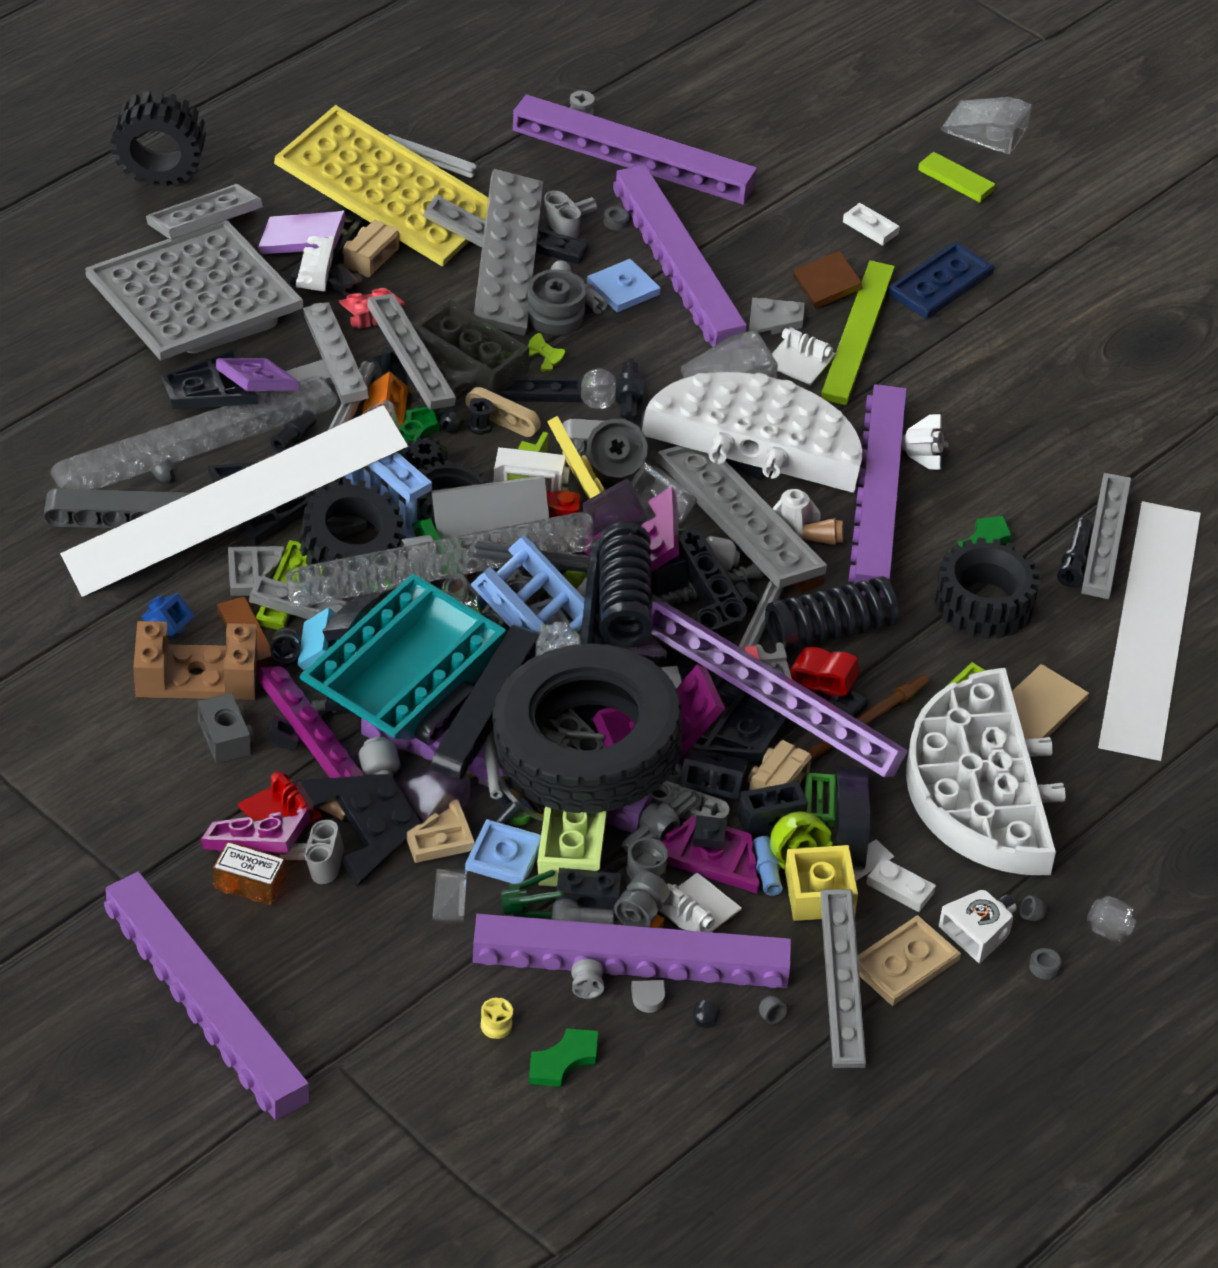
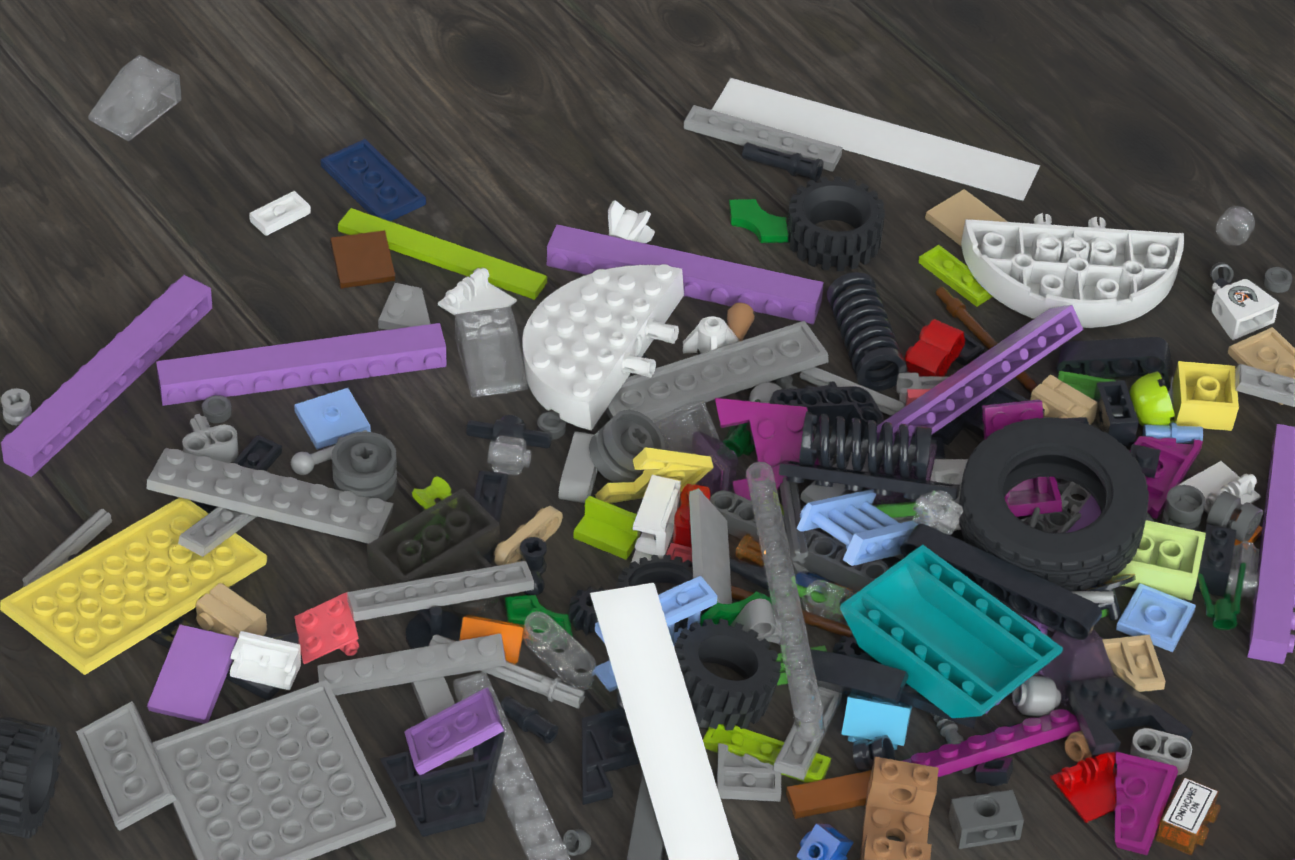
camera: 80 degrees left, 0 degrees up
clear slope [433,869,468,922] -> none
white plate [866,858,936,912] -> none
lime tile [918,152,995,202] -> none

